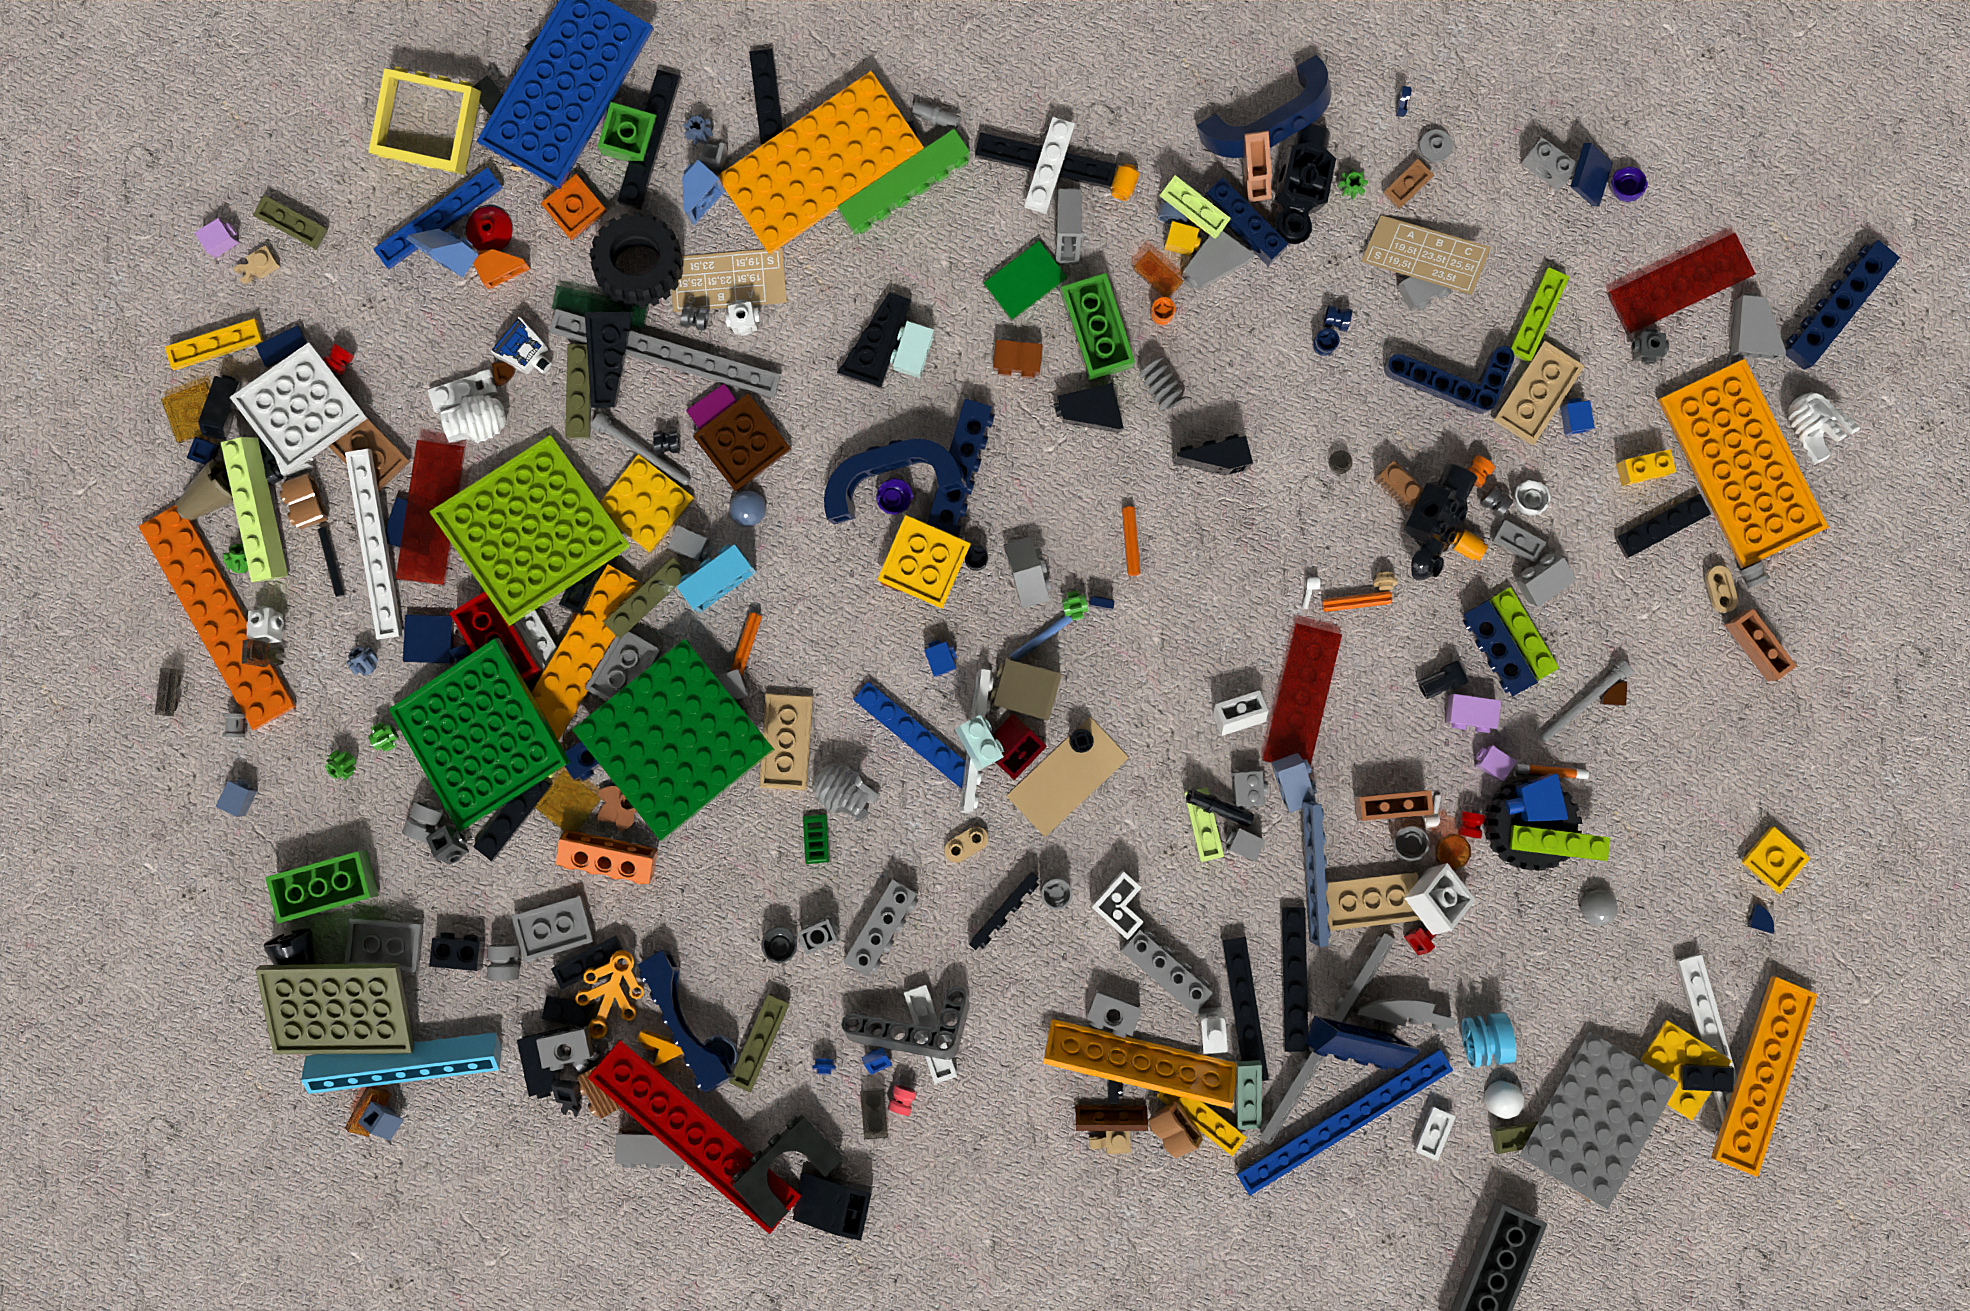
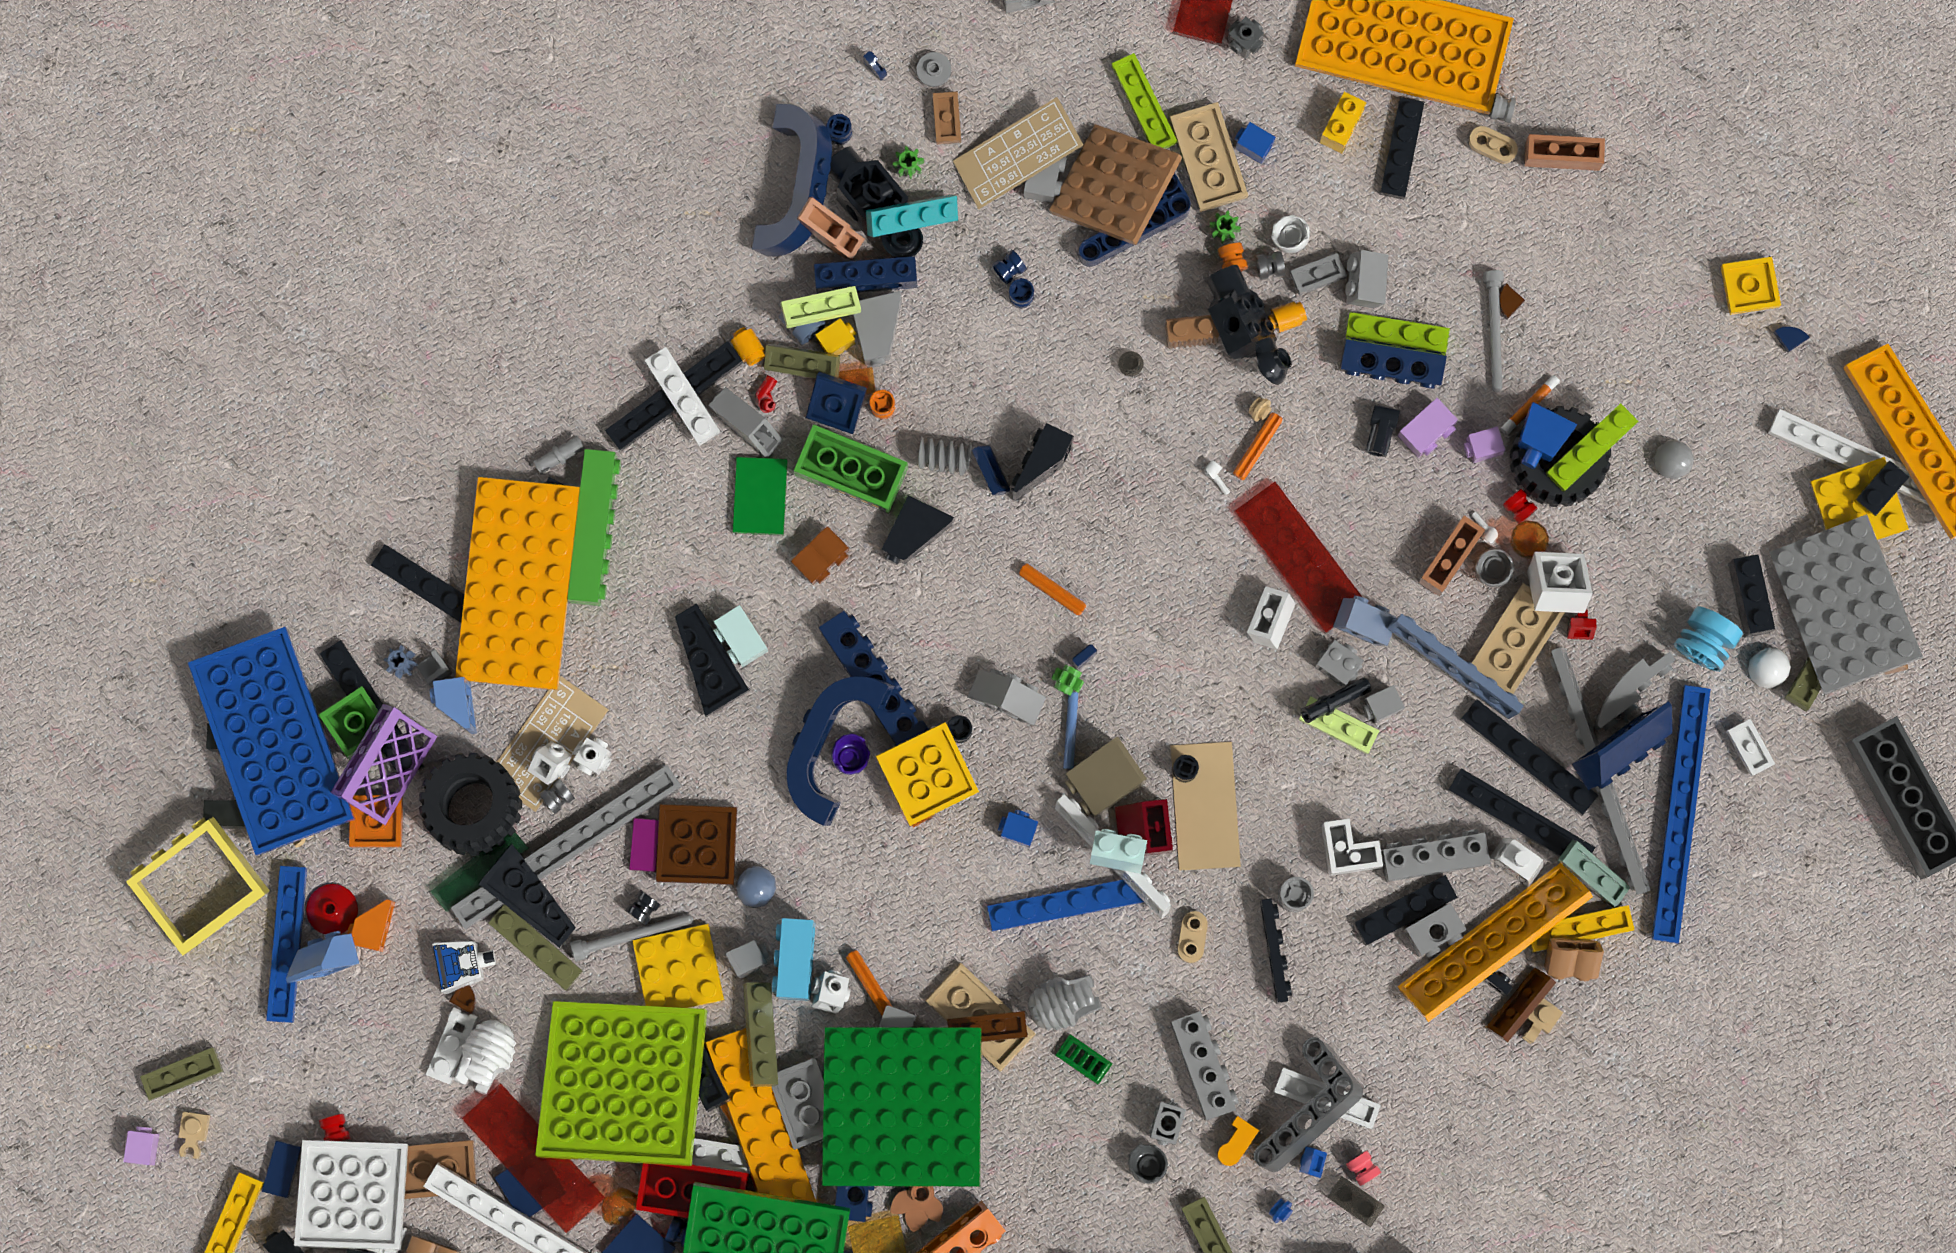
camera: 50 degrees left, 5 degrees down
none -> medium lavender fence [331,704,438,825]
none -> white brick [527,741,572,785]
none -> clear orange hair [600,1187,638,1226]
none -> red arm [755,375,778,413]
none -> olive plate [764,343,840,379]
none -> dark blue tile [805,372,867,434]
none -> white brick [811,970,851,1014]
none -> dark blue wheel [827,114,853,145]
none -> teal plate [866,194,958,237]
none -> reddish brown plate [947,1011,1028,1042]
none -> dark blue tile [972,445,1010,496]
none -> medium nougat plate [1049,124,1182,245]
none -> bright green gear [1209,210,1241,244]
none -> light orange leg [1217,1116,1259,1166]
none -> black plate [1354,875,1458,946]
none -> black brick [1728,554,1775,638]

